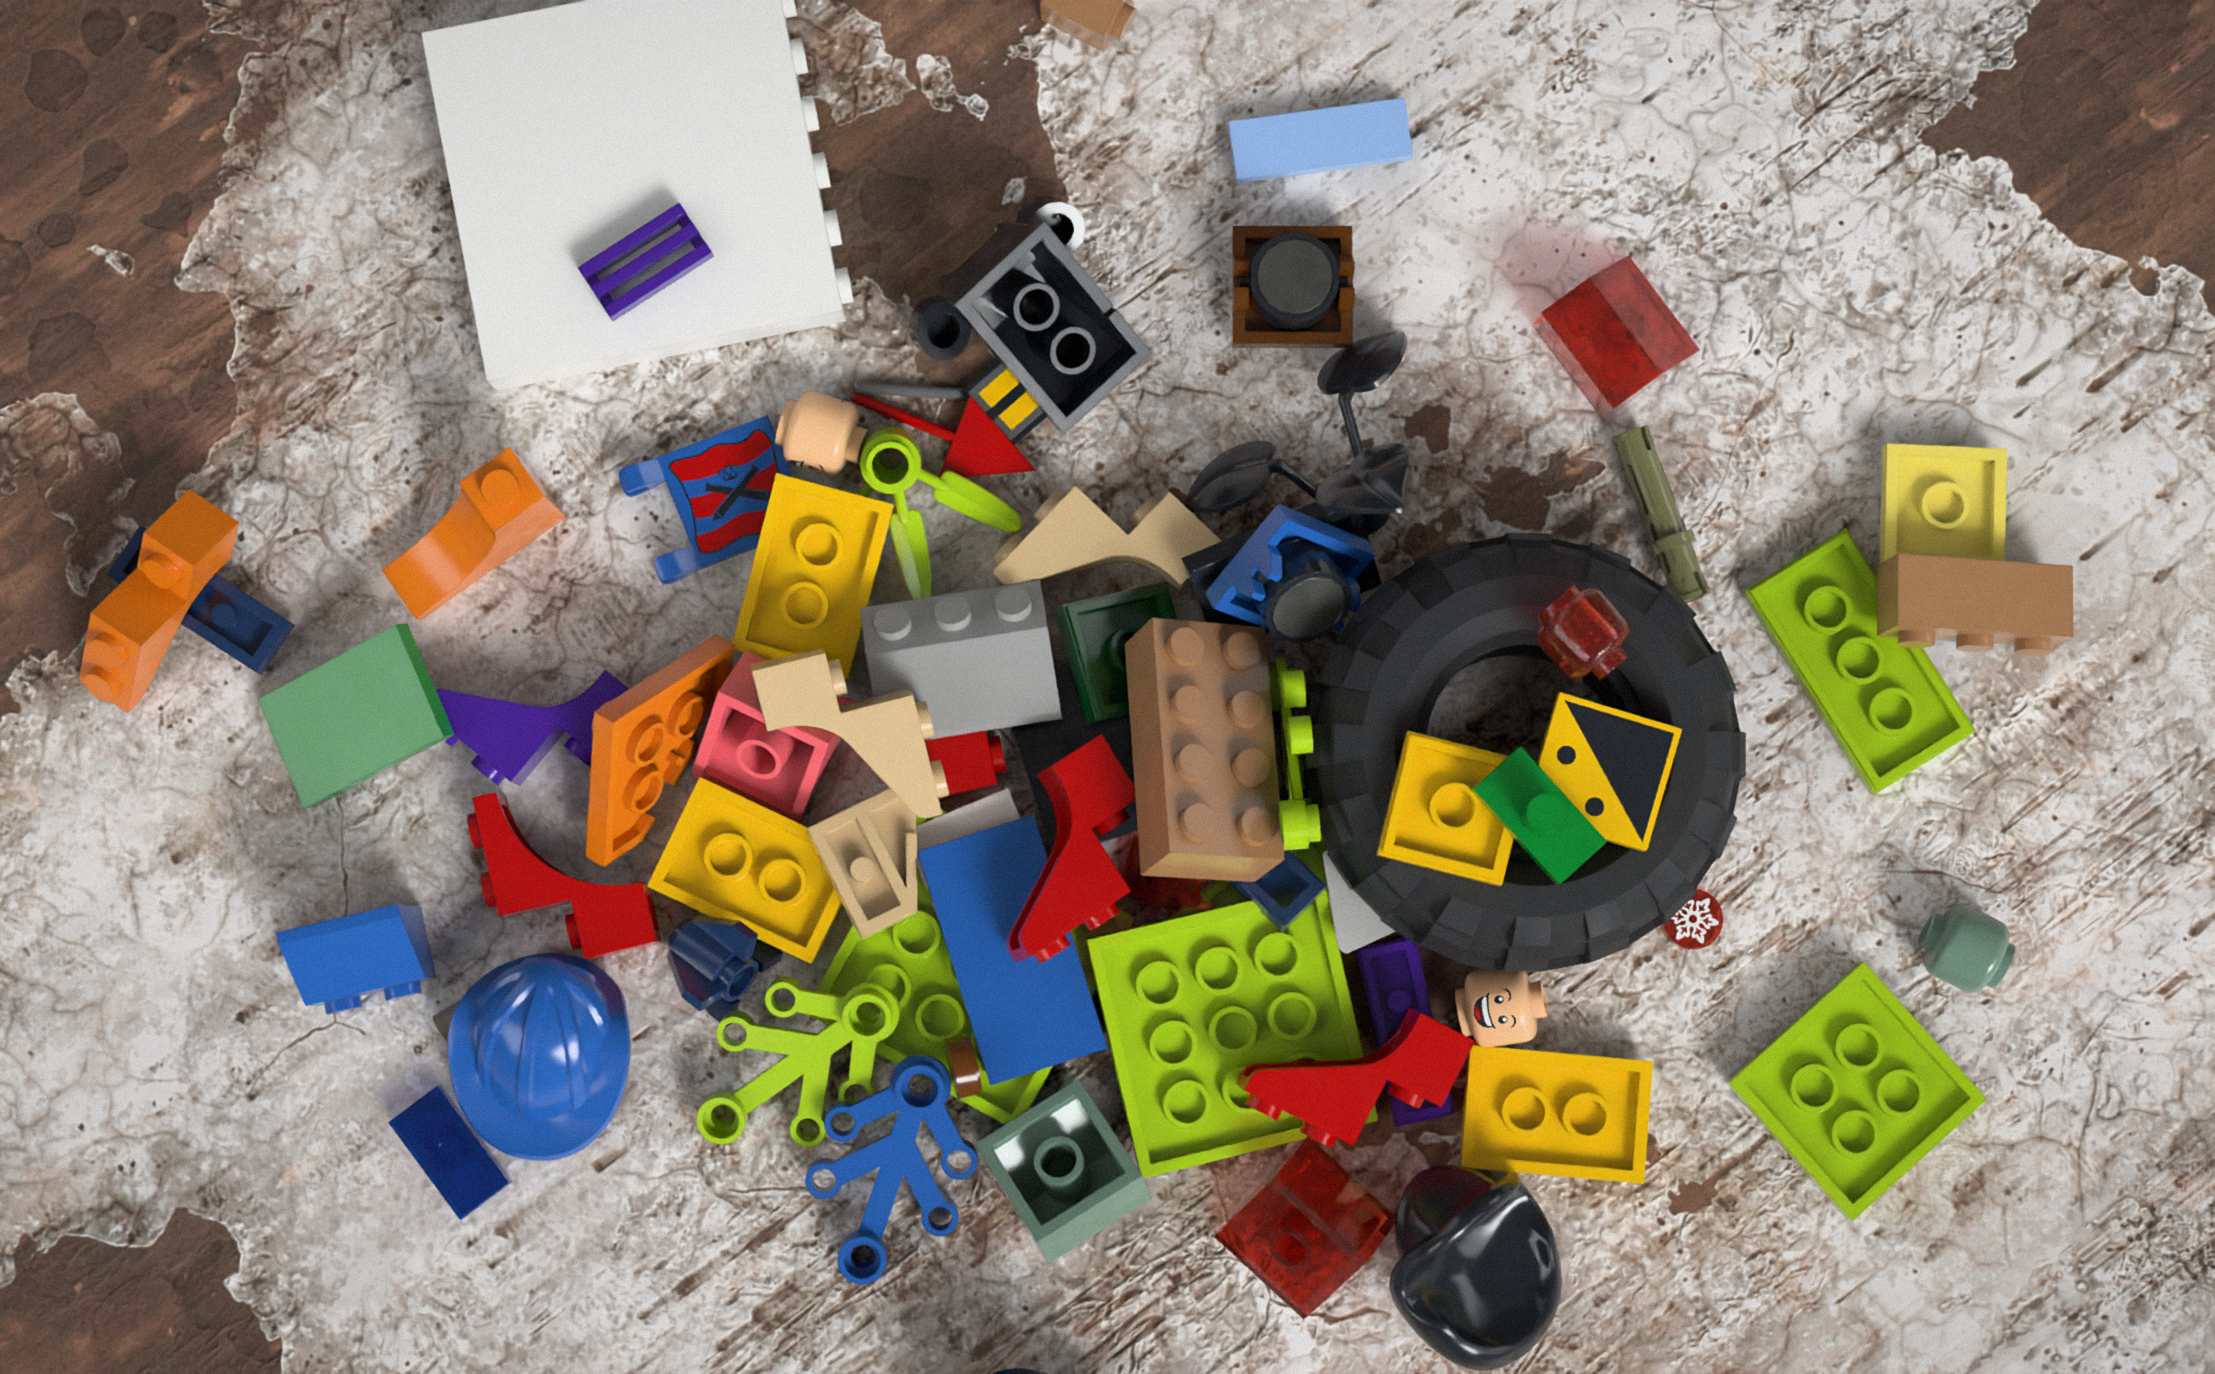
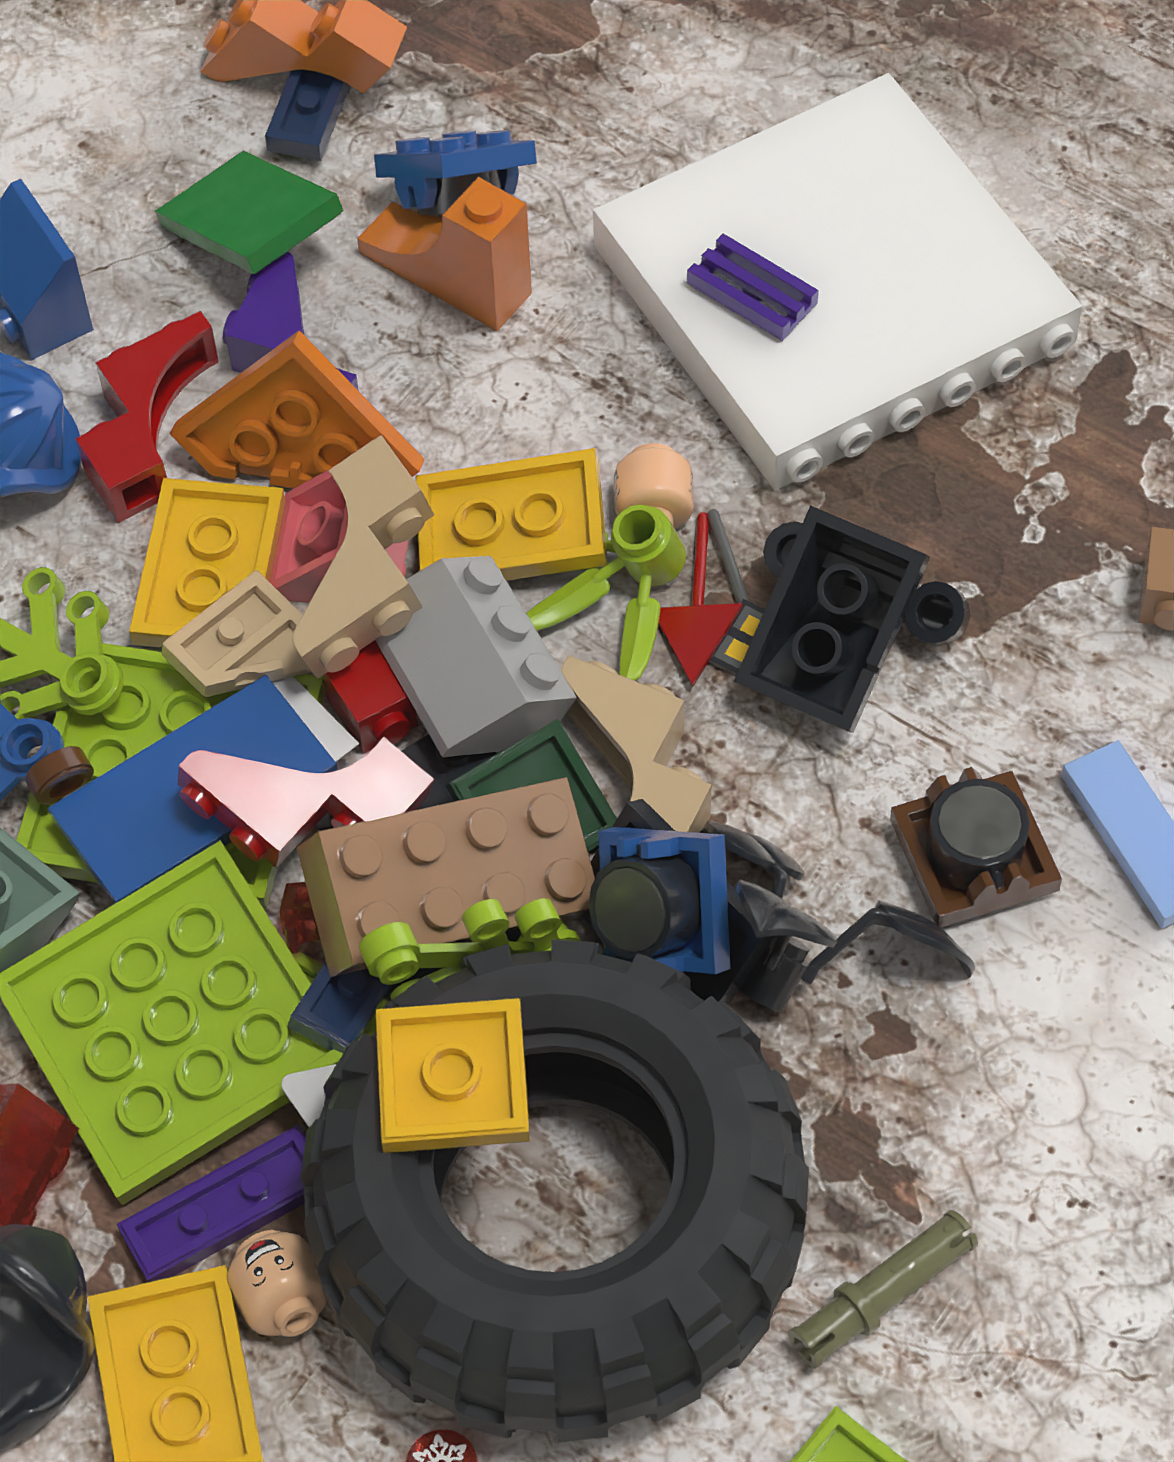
camera: 75 degrees right, 25 degrees down
flag [619,415,793,585] -> none
dark blue brick [667,915,783,1027] -> none
red arch [1235,1007,1475,1148] -> none
green tile [1471,746,1607,885] -> none
clear red slope [1532,255,1700,421] -> none
clear red head [1536,584,1631,680] -> none
tile [1537,692,1682,852] -> none
none -> blue piece [374,130,537,215]

